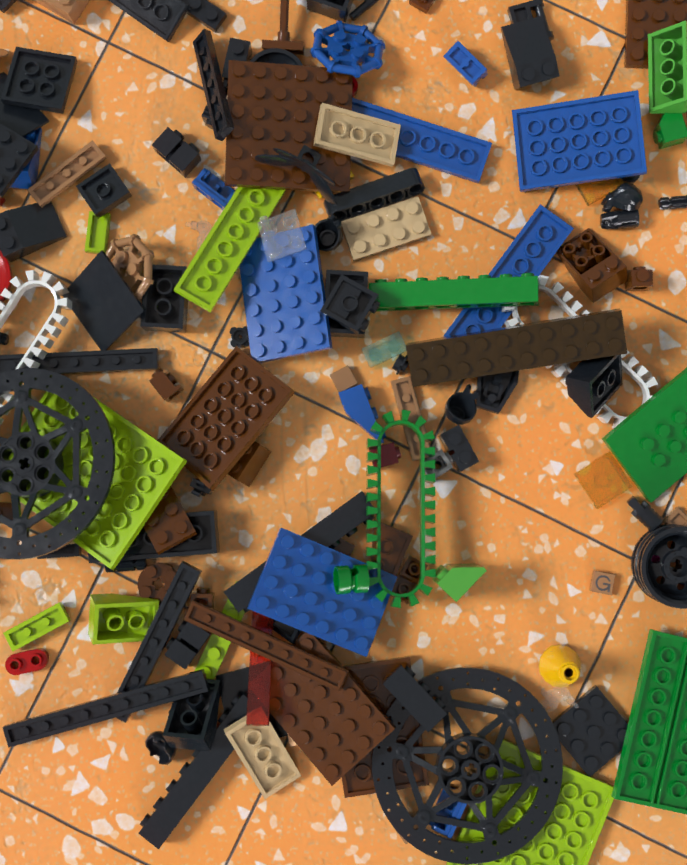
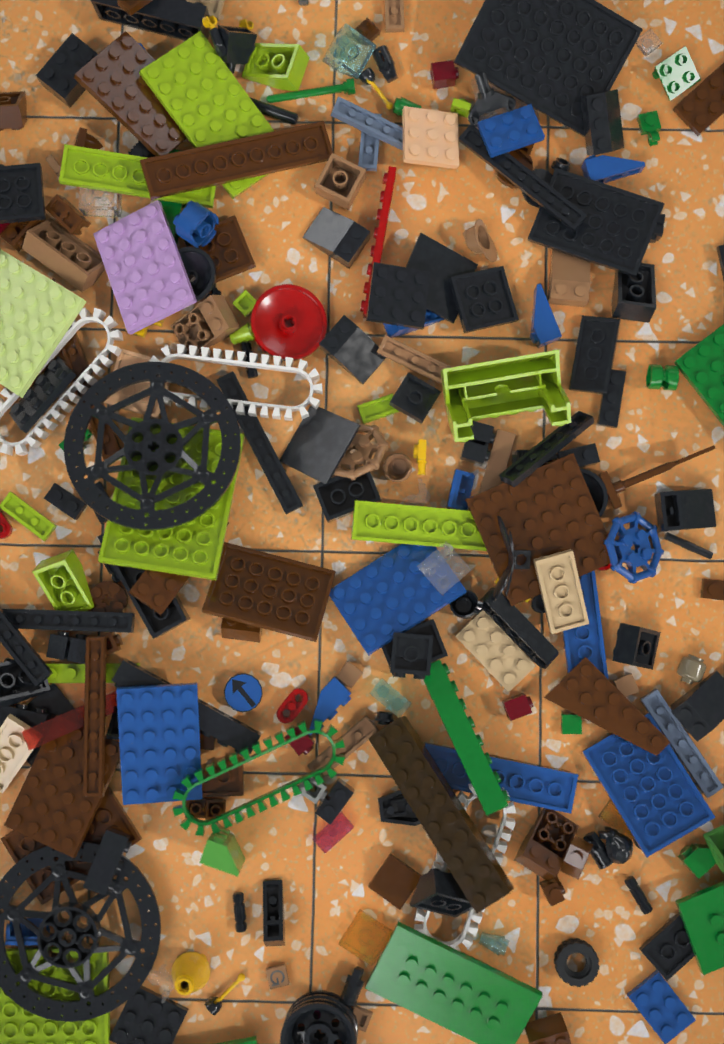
camera: 70 degrees right, 0 degrees up
reddish brown brick [149,369,184,402] -> none
black plate [190,478,213,497] -> none
black plate [230,326,249,348] -> none
green wheel [333,564,369,595] -> none
blue hinge [443,41,488,87] -> none
black piece [445,384,480,425] -> none
none -> black plate [44,483,87,520]
none -> hinge [205,973,245,1016]
none -> blue piece [224,673,263,712]
none -> black axle [233,892,247,933]
none -> black slope [263,880,285,947]
none -> red plate [277,688,308,724]
none -> clear pink plate [312,811,354,854]
none -> reddish brown tile [368,853,422,910]
none -> medium nougat hair [383,453,412,482]
none -> yellow plate [413,439,427,475]
none -> lime wedge [441,350,571,442]
none -> medium nougat tile [479,429,516,493]
none -> clear light blue cone [479,932,509,956]
none -> dark red brick [502,693,534,721]
none -> blue slope [530,283,562,348]
none -> black tile [531,594,545,613]
none -> reddish brown wing [543,657,670,756]
none -> green tile [561,714,582,734]
none -> reddish brown slope [561,836,593,880]
none -> black slope [612,623,661,670]
none -> medium nougat tile [613,673,639,697]
none -> sand blue plate [640,689,724,798]
none -> dark tan head [677,654,706,685]

